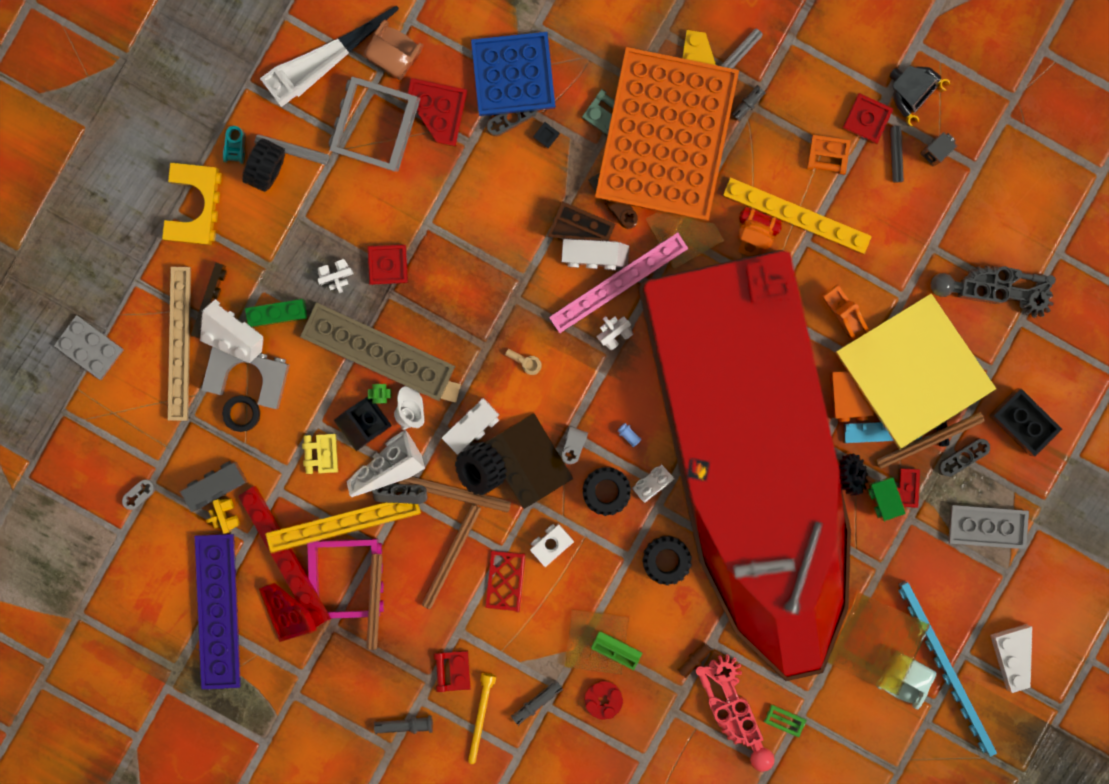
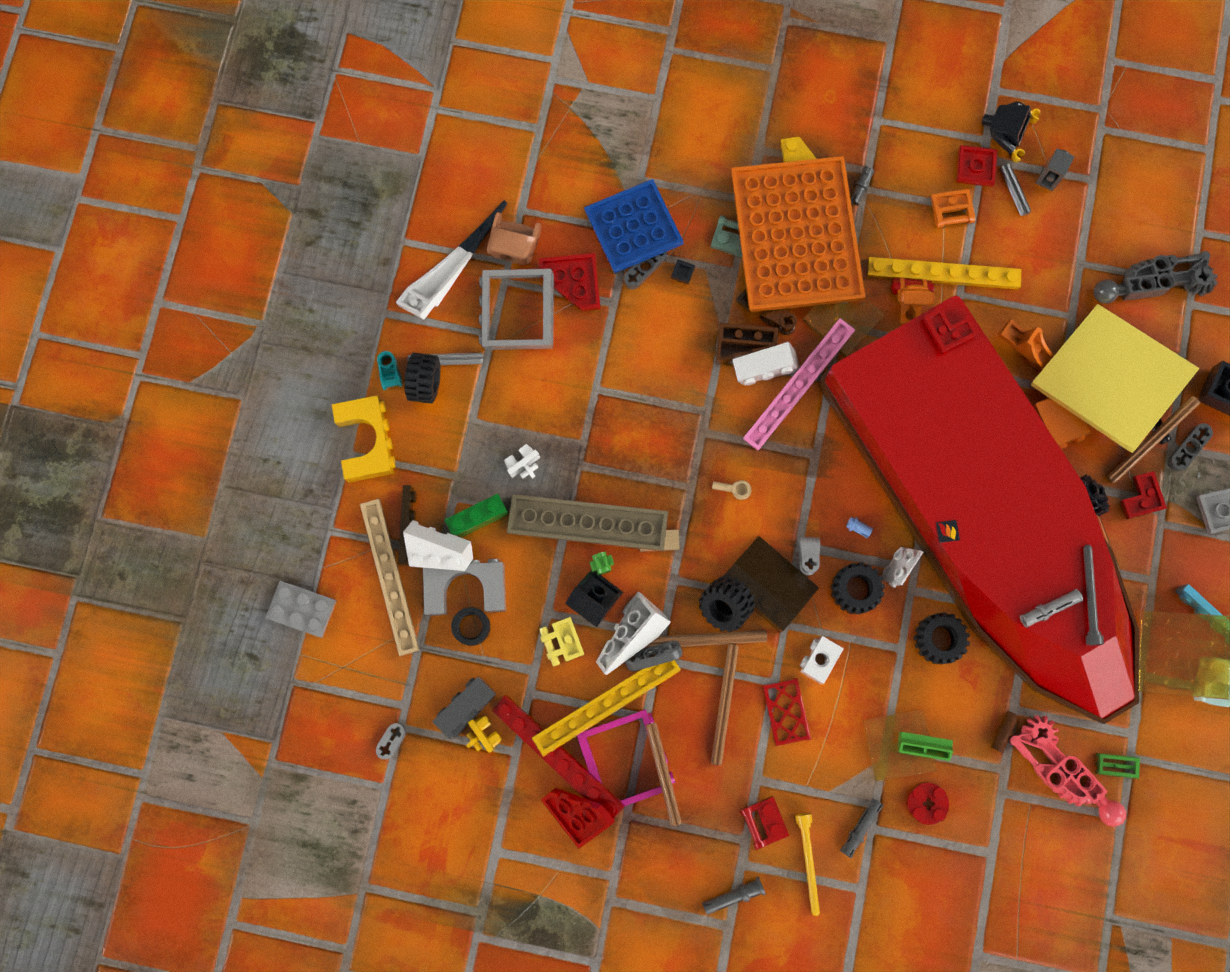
camera: 15 degrees left, 10 degrees down
dark purple plate [195,534,241,690] -> none
red plate [368,245,408,285] -> none
white piece [394,386,424,430] -> none
white wedge [442,398,500,455] -> none
white hips [596,316,633,350] -> none
light grey axle [721,28,763,69] -> none
medium azure hinge [844,422,922,443] -> none
green brick [867,476,906,521] -> none

